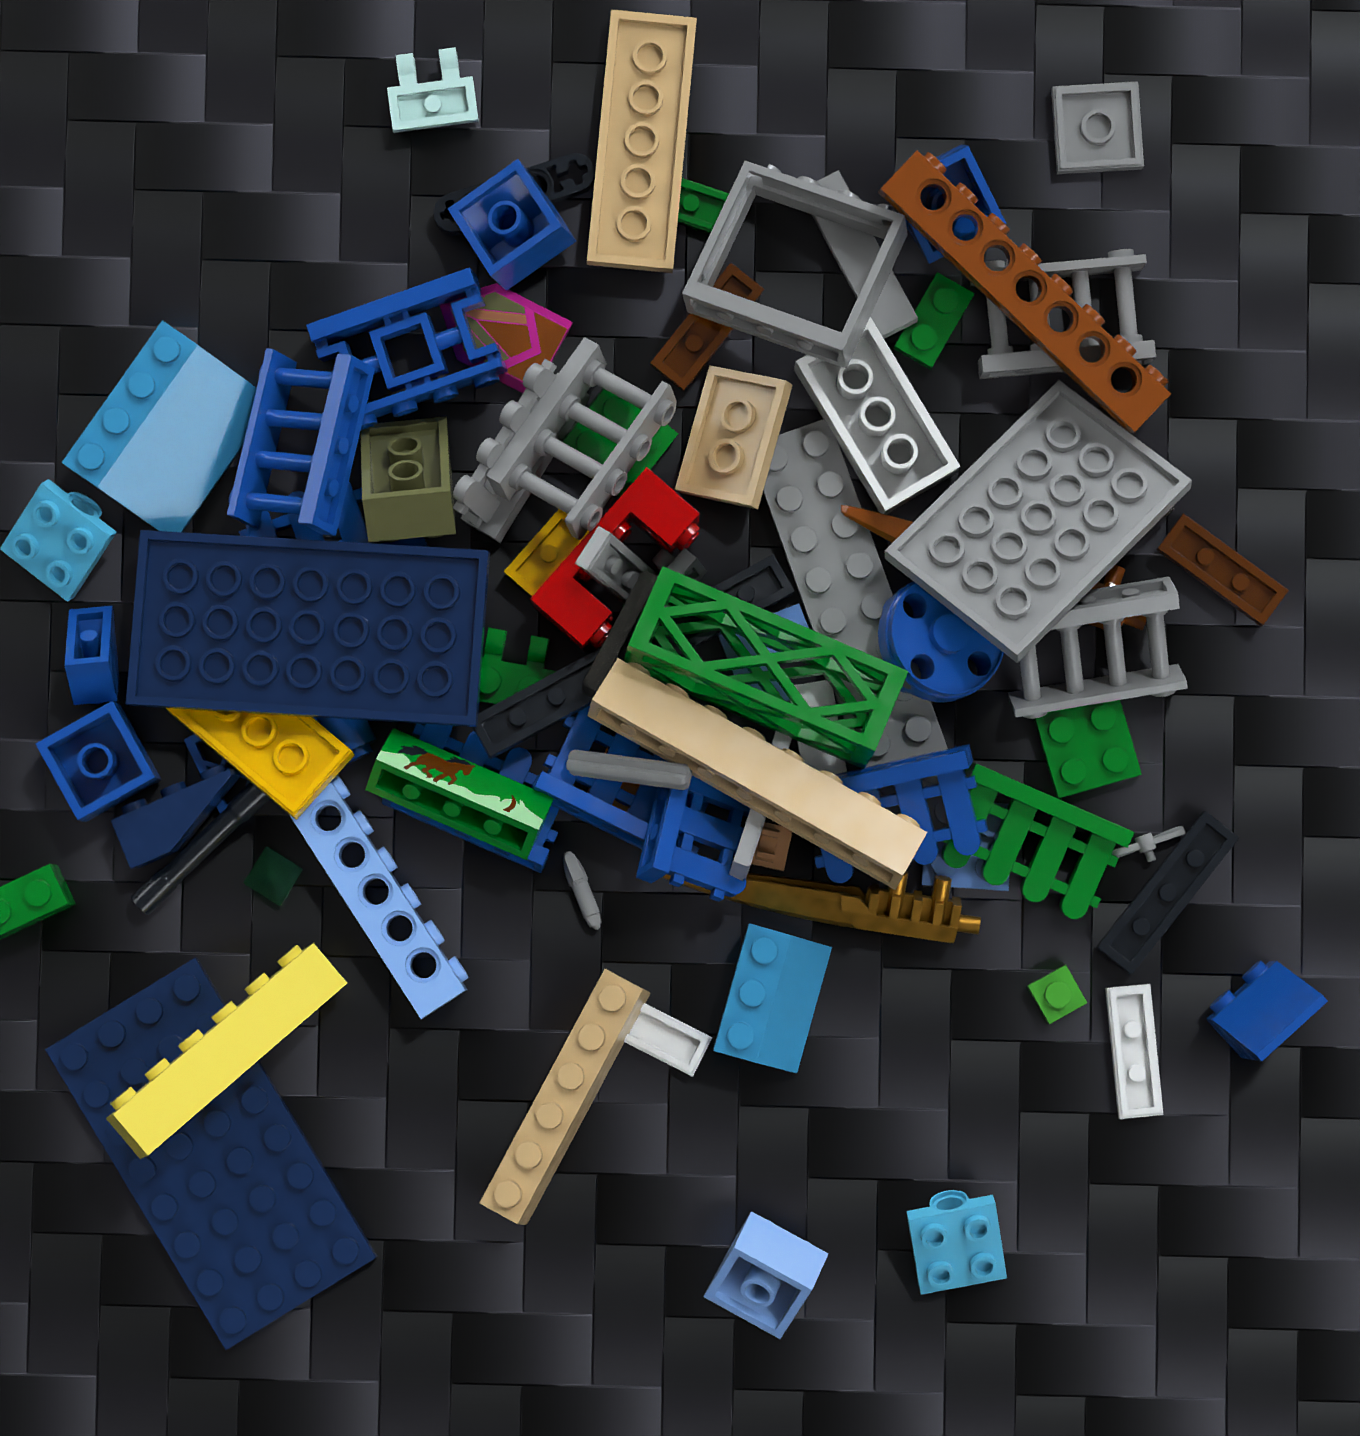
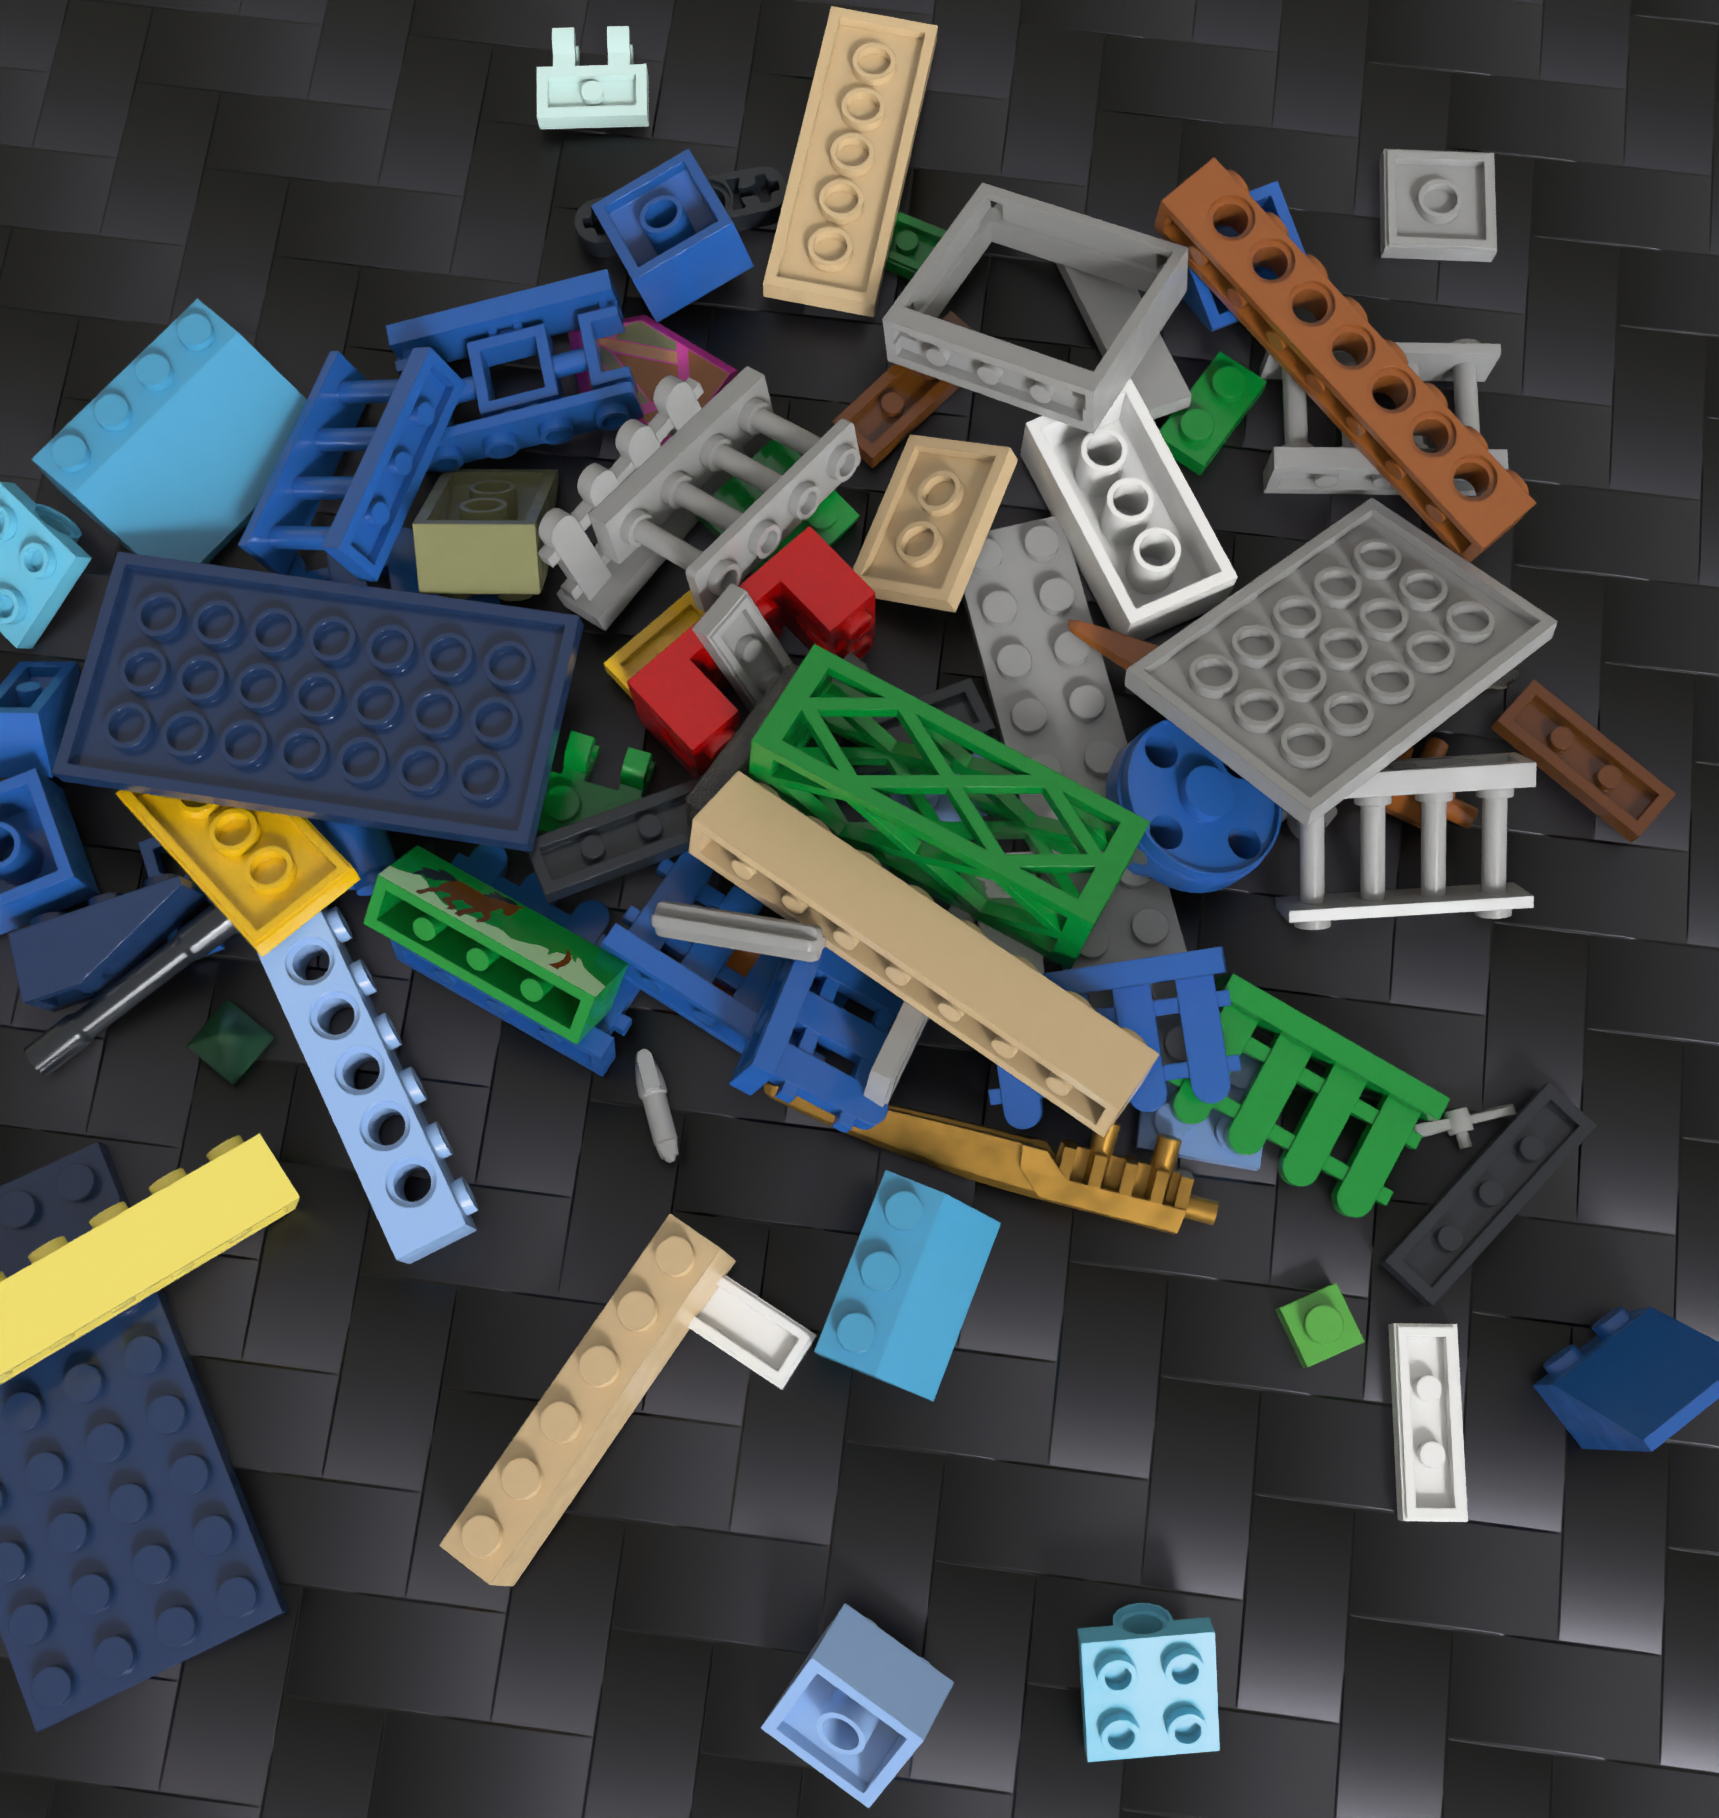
camera: 10 degrees right, 10 degrees down
medium nougat tile [751,822,792,871] -> none
green plate [1034,700,1142,799] -> none

